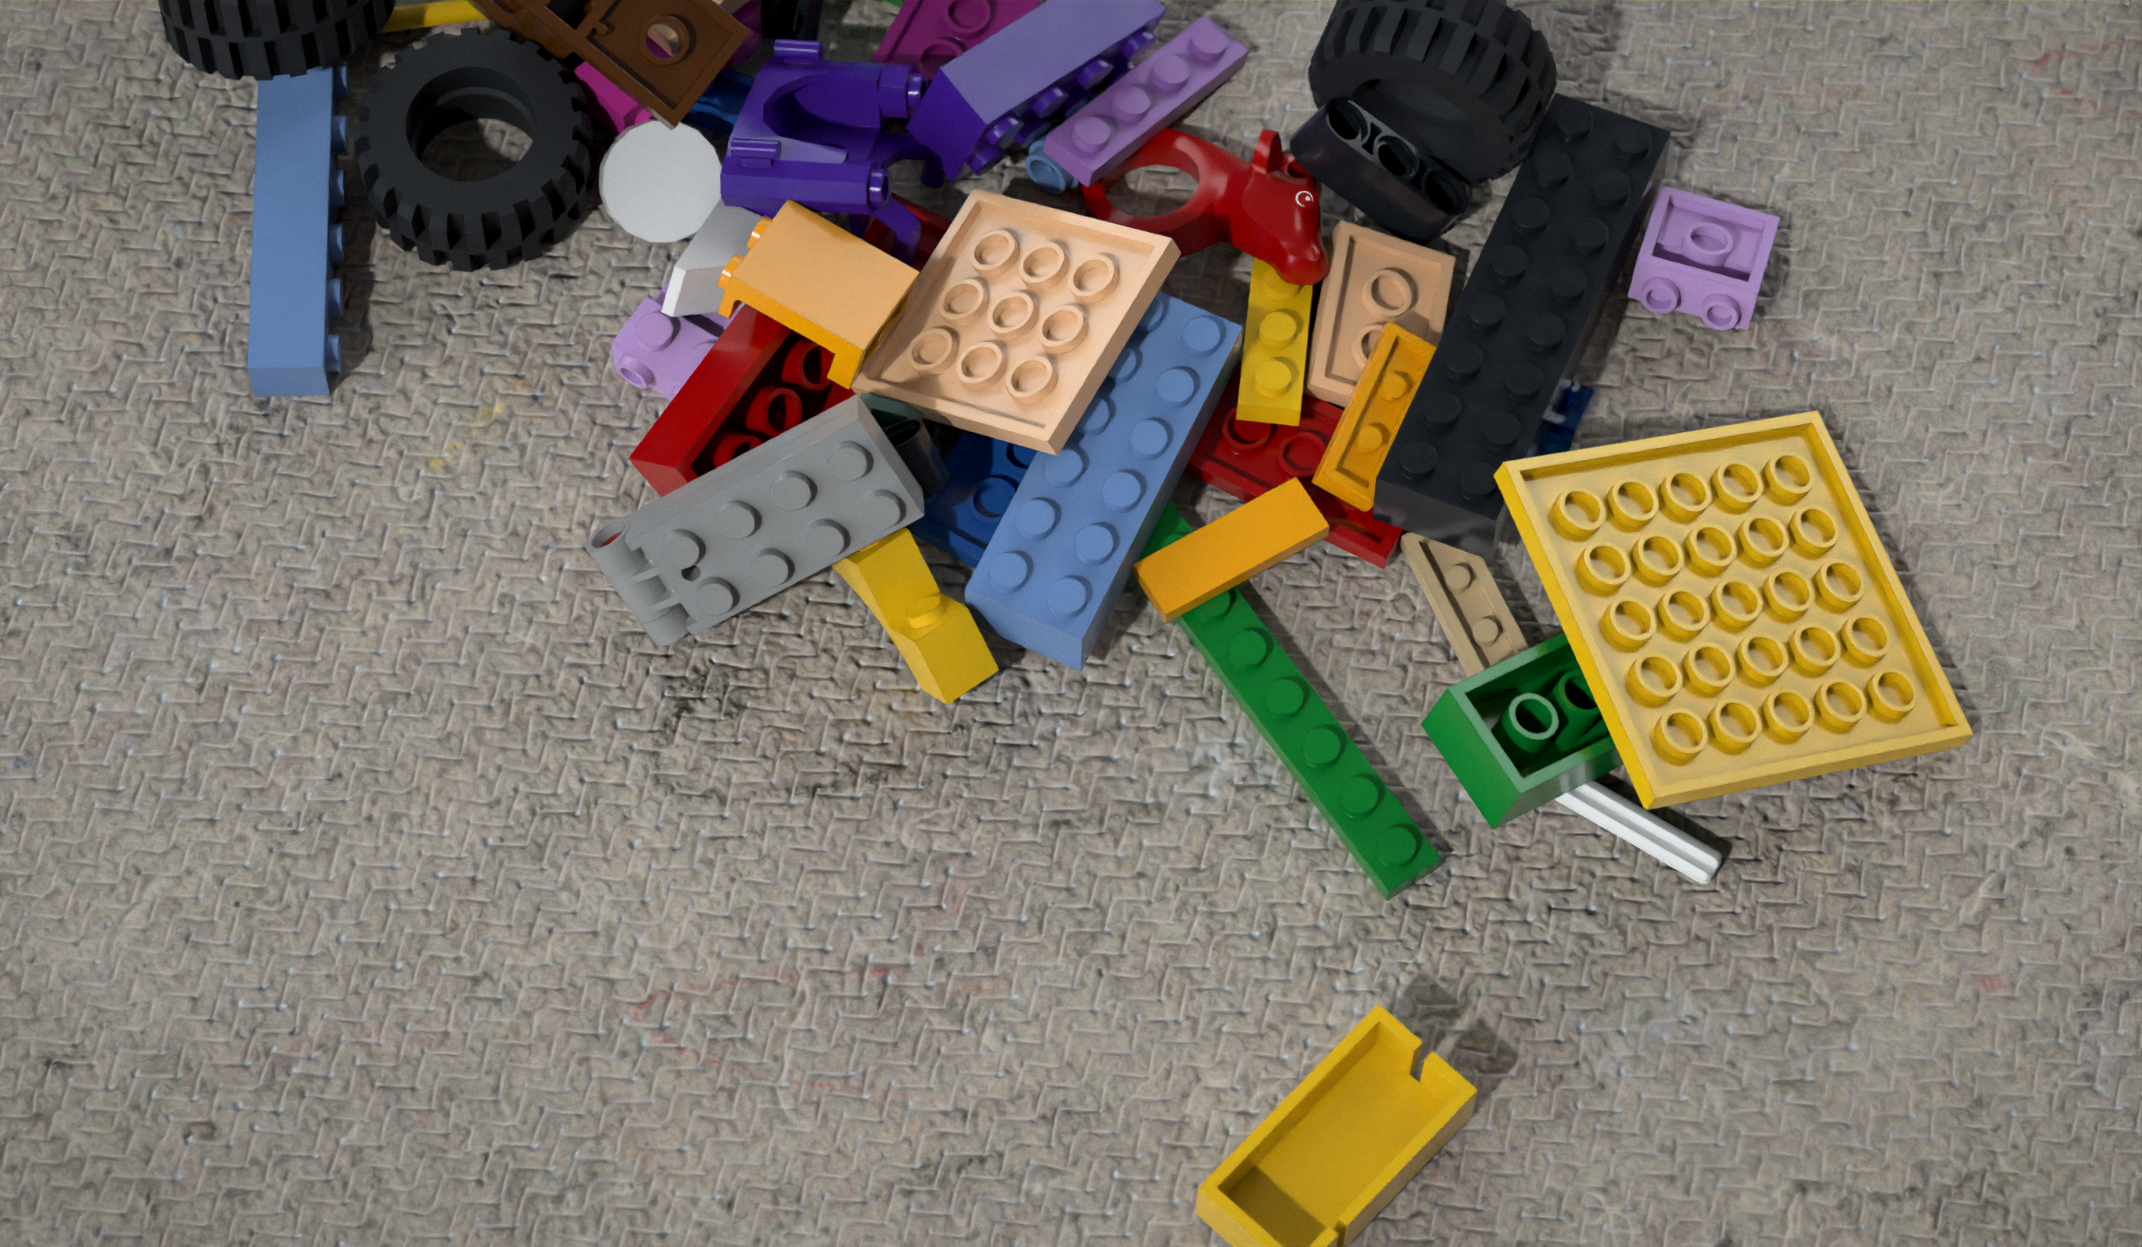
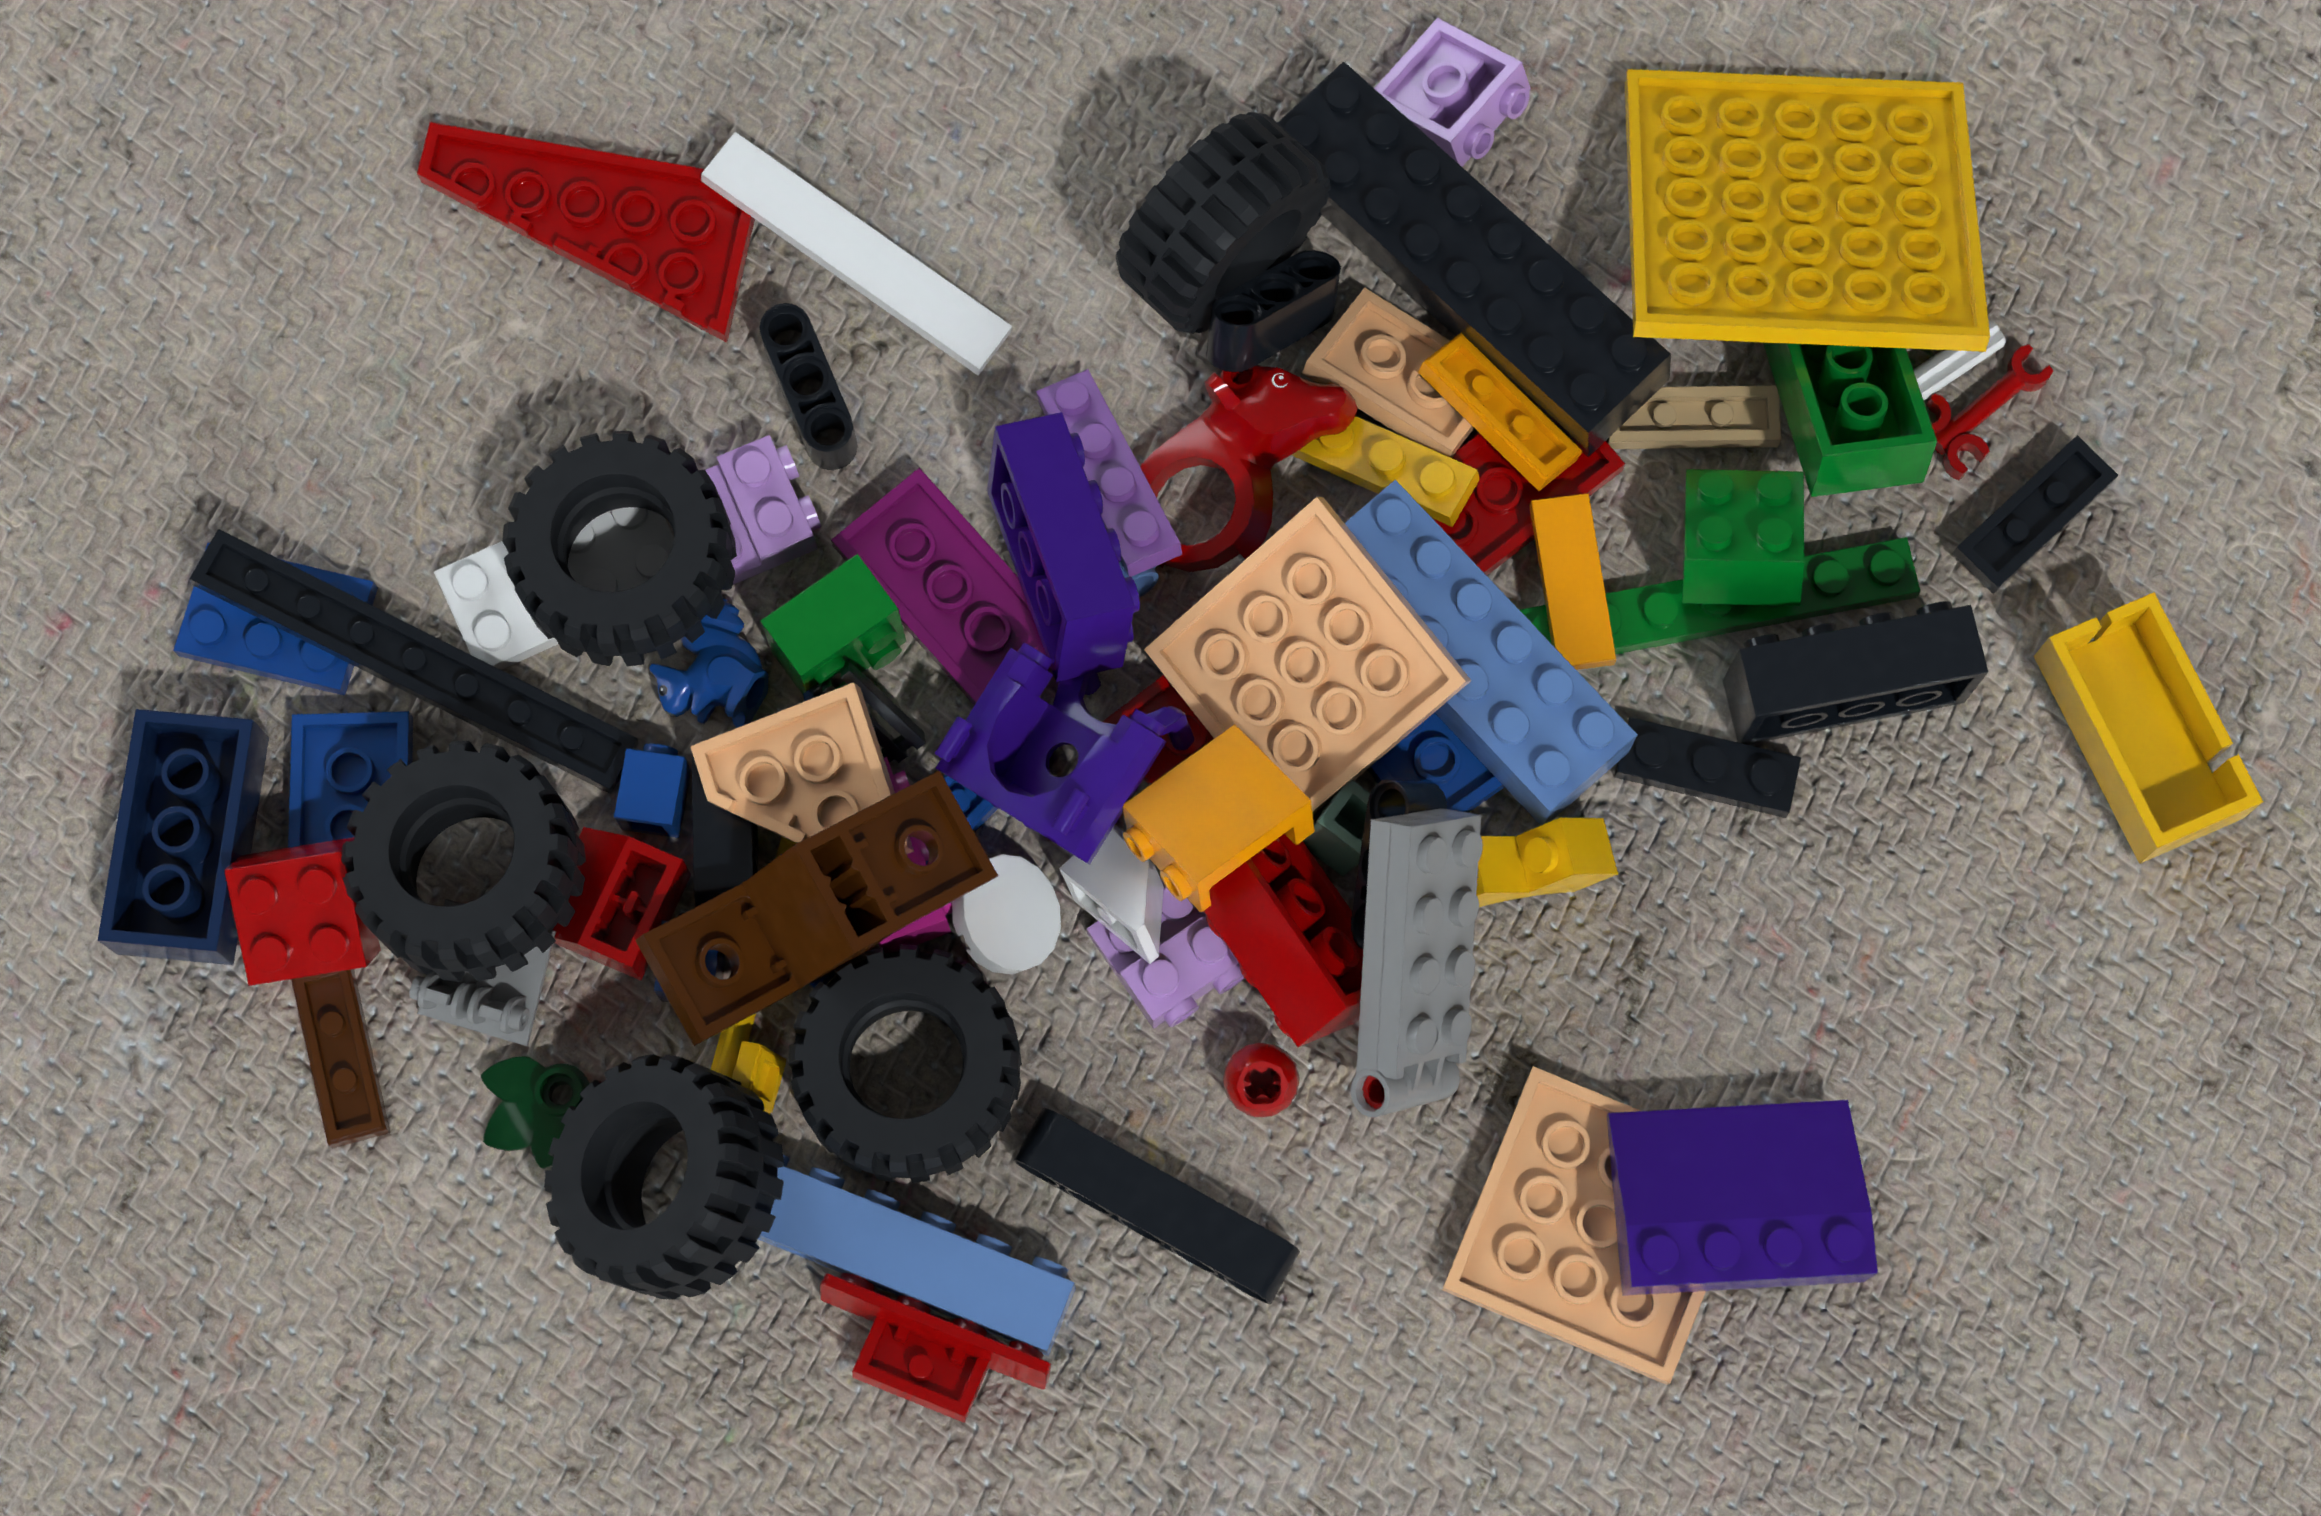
camera: 65 degrees left, 10 degrees up
none -> yellow tile [732,1041,786,1114]
none -> red bracket [820,1273,1051,1423]
none -> black beam [1013,1108,1300,1304]
none -> red piece [1223,1042,1300,1118]
none -> light nougat plate [1442,1066,1706,1385]
none -> dark purple slope [1607,1100,1878,1296]
none -> black plate [1615,717,1801,818]
none -> green brick [1682,469,1804,606]
none -> black brick [1723,601,1988,745]
none -> red bar [1926,344,2053,481]
none -> black plate [1952,435,2119,594]

